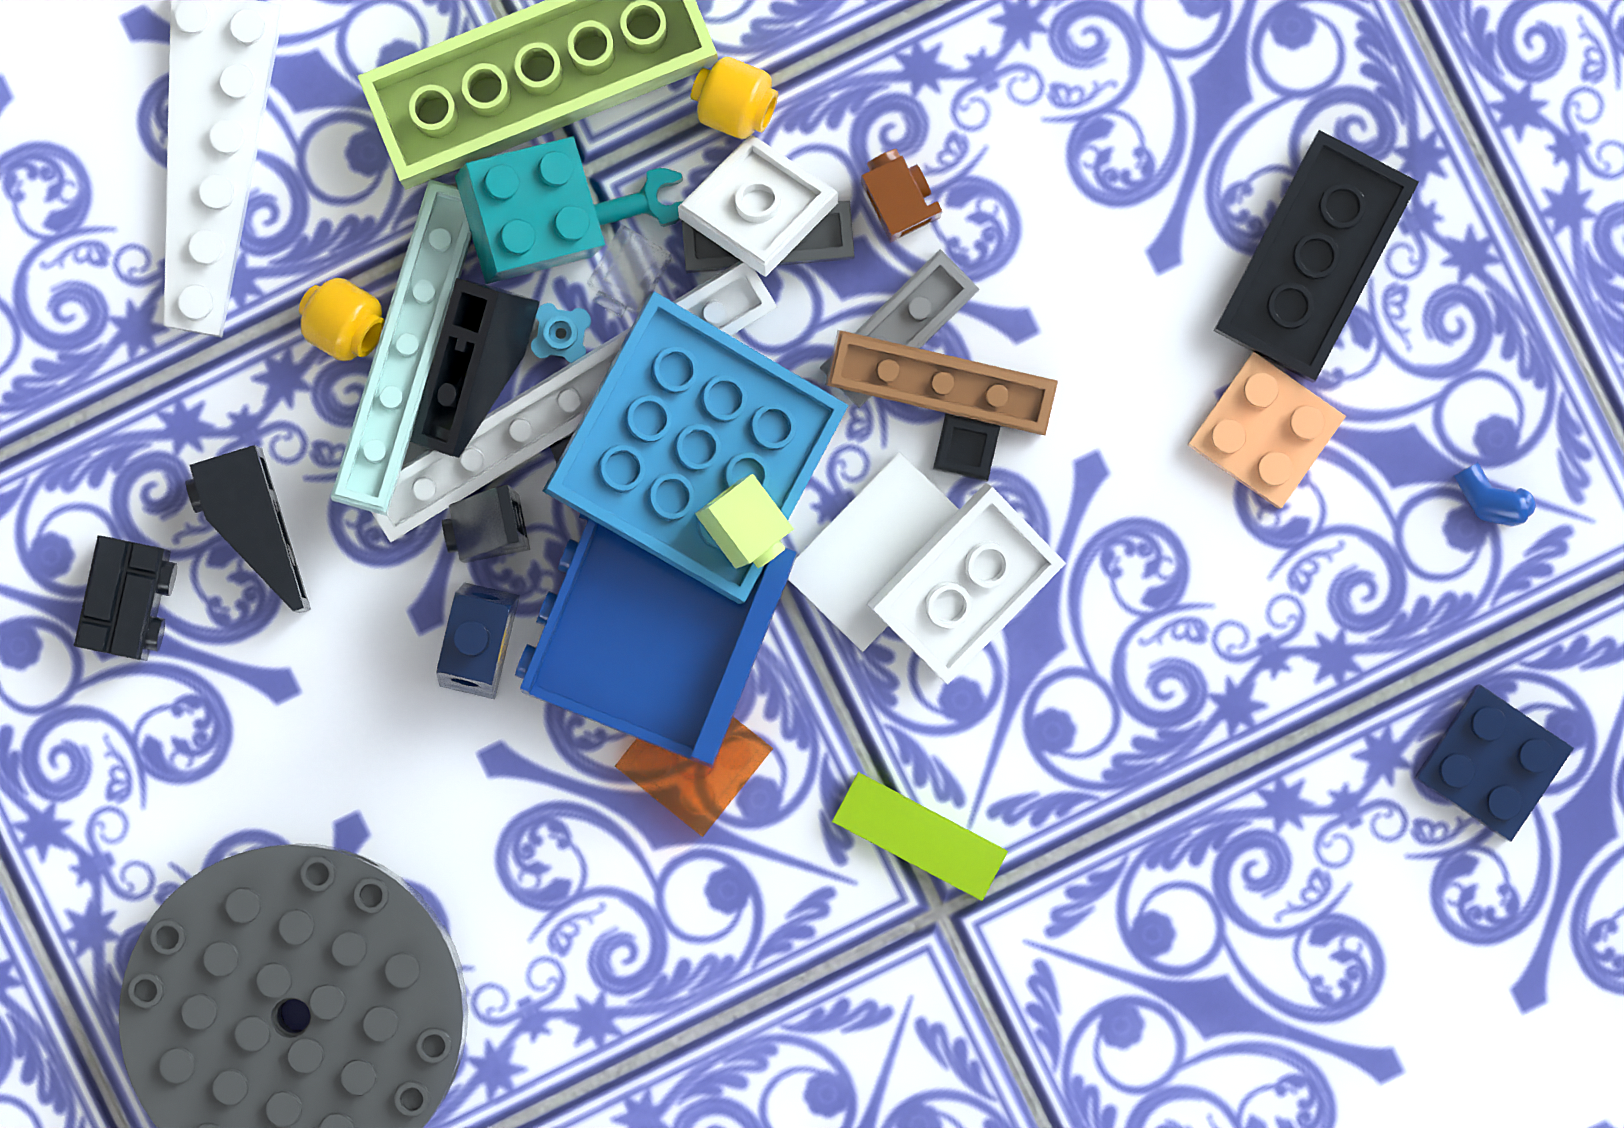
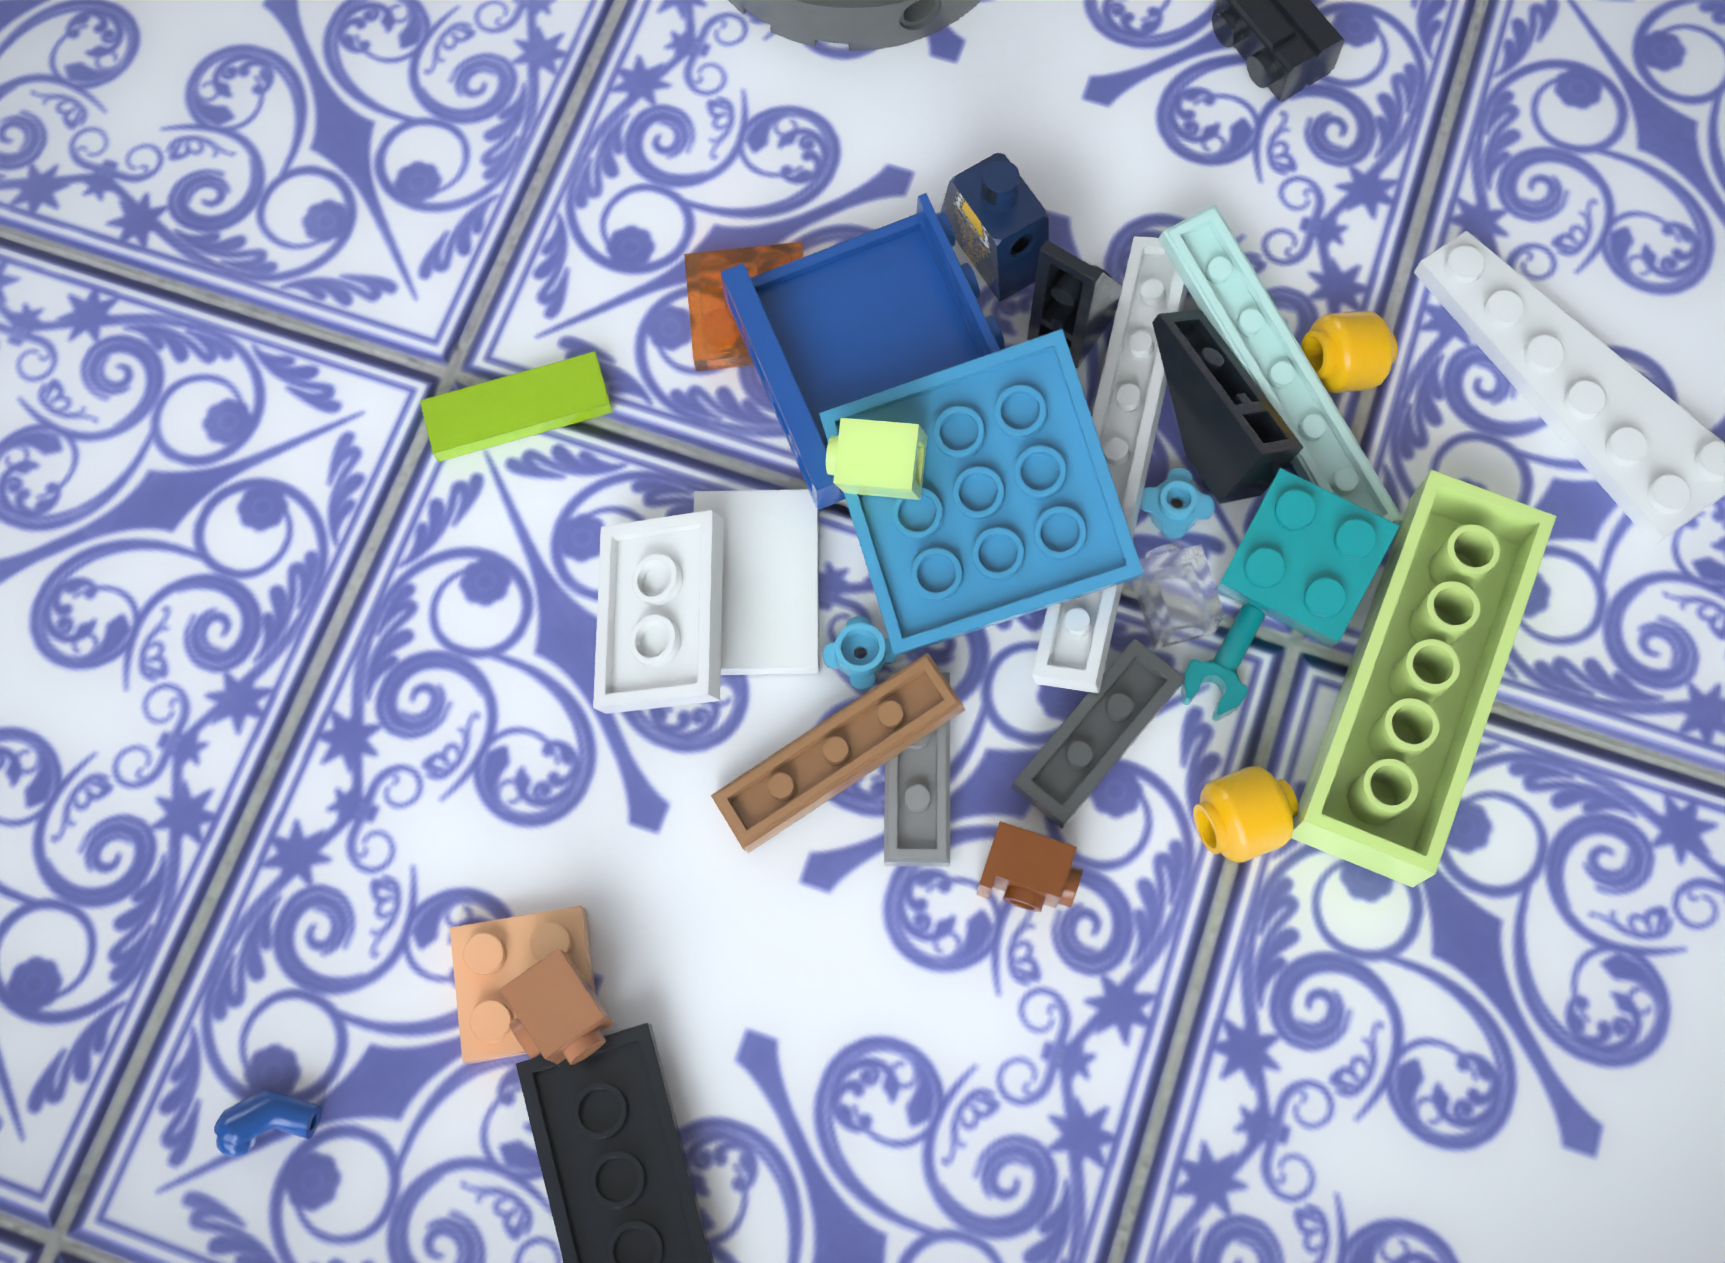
camera: 145 degrees right, 15 degrees down
black slope [185,445,311,613] -> none
white tile [678,135,838,277] -> none
black tile [933,414,1001,482] -> none
dark blue plate [1414,685,1574,842] -> none
none -> nougat brick [500,948,615,1065]
none -> medium azure plate [823,616,898,691]

